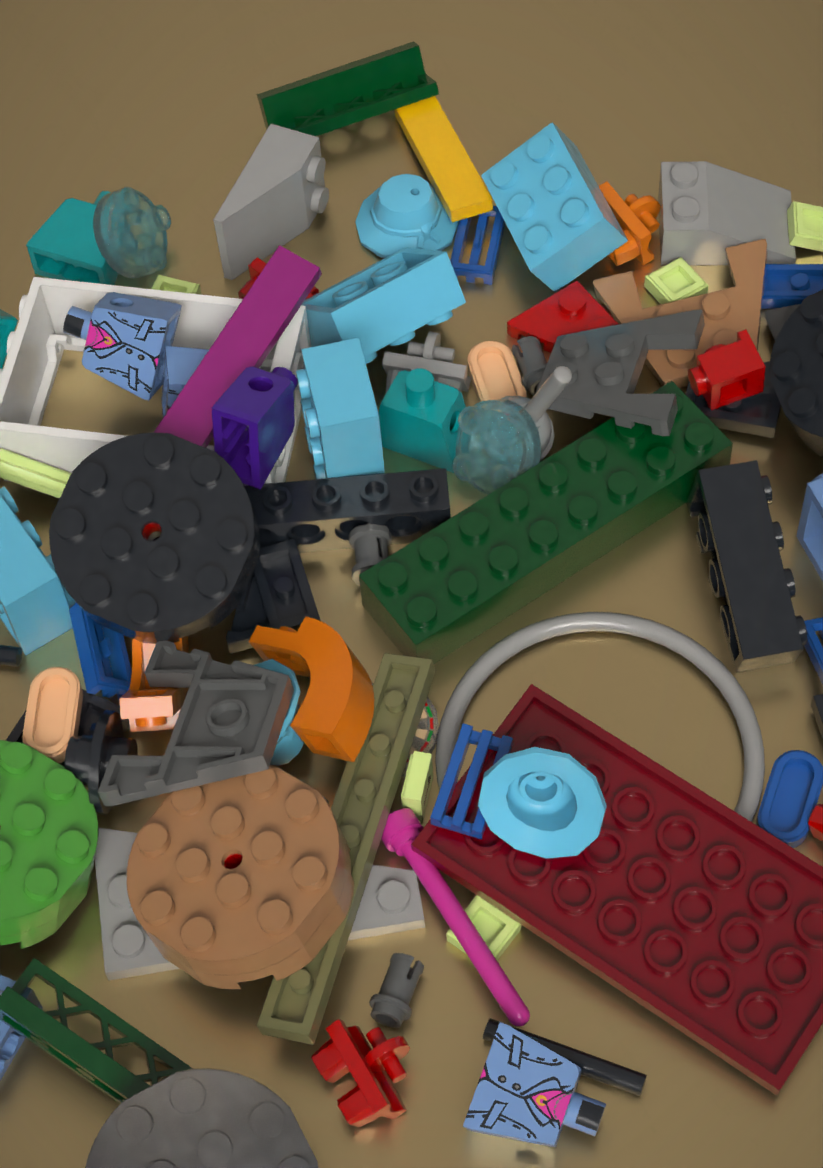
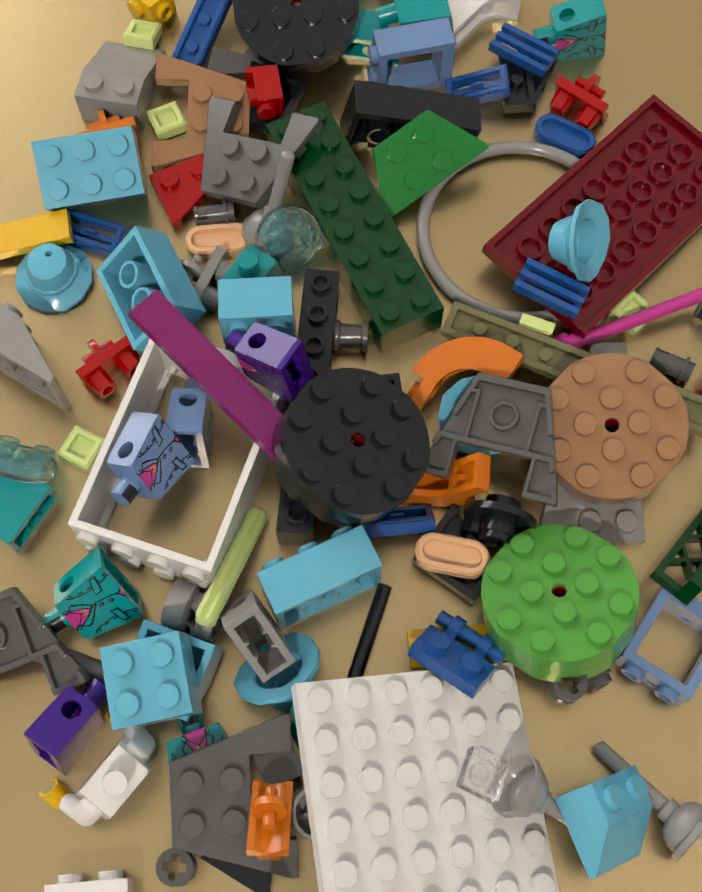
camera: 85 degrees left, 10 degrees up
none -> green wing [372,109,489,217]

